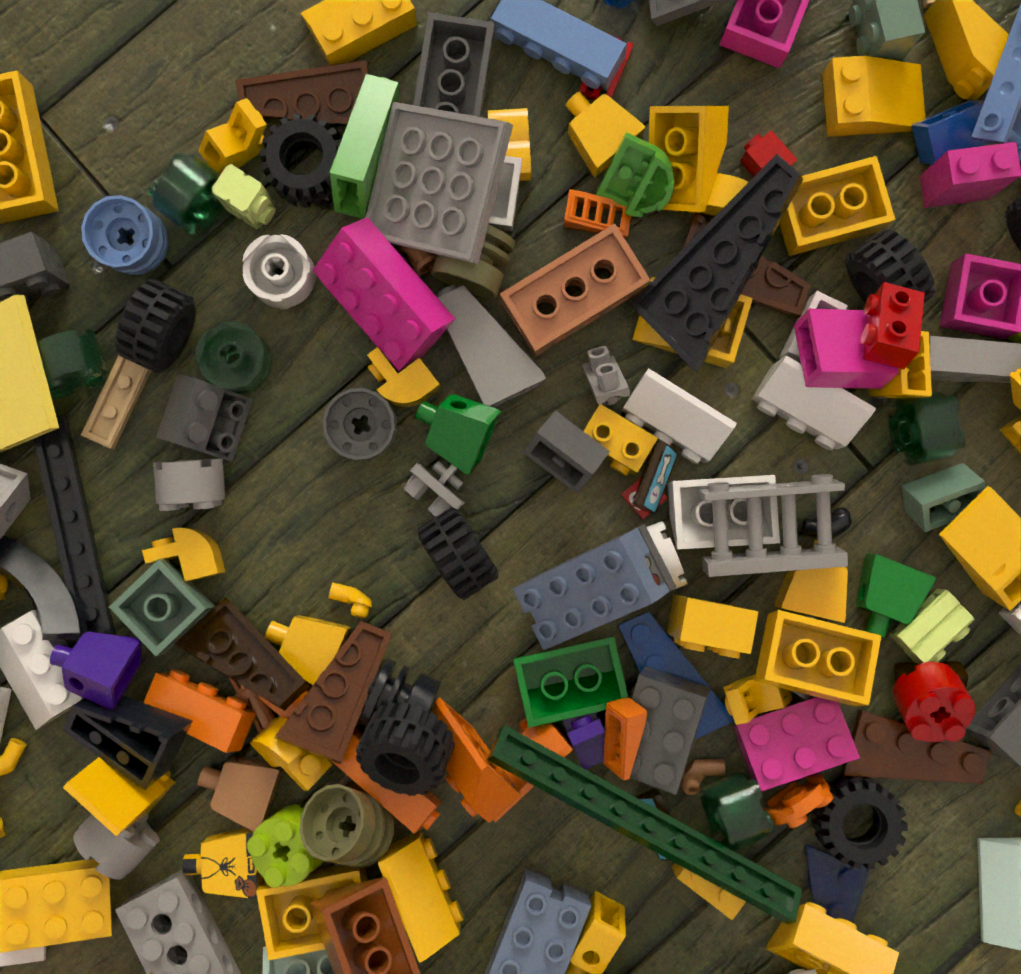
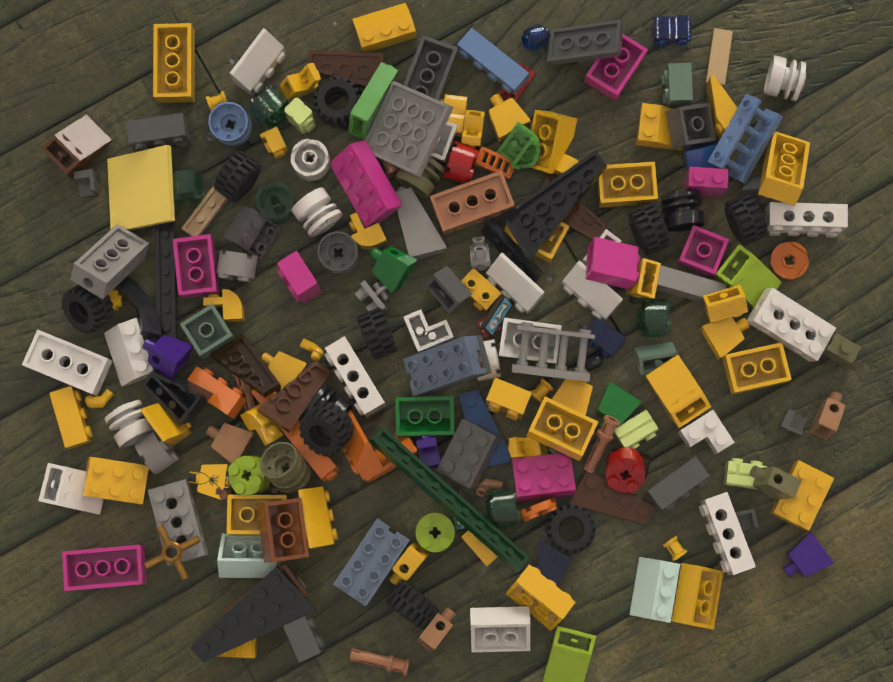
camera: 20 degrees right, 5 degrees down
orange slope [603,698,647,781] -> none
red brick [740,130,797,177] -> none
red brick [861,282,925,370] -> none
none -> white wheel [104,400,154,449]
none -> dark pink brick [173,234,220,299]
none -> yellow bush [206,91,227,111]
none -> white slope [230,28,286,96]
none -> yellow brick [260,127,288,159]
none -> dark pink brick [277,251,322,305]
none -> white wheel [291,188,343,238]
none -> white brick [324,336,386,418]
none -> white brick [404,310,454,353]
none -> lime brick [416,513,455,553]
none -> red brick [443,141,479,184]
none -> yellow brick [461,110,485,147]
none -> black tile [481,218,544,283]
none -> yellow bush [529,378,554,404]
none -> nougat pin [583,415,620,473]
none -> clear blue brick [586,317,627,359]
none -> black wheel [661,190,705,232]
none -> dark grey brick [666,103,716,149]

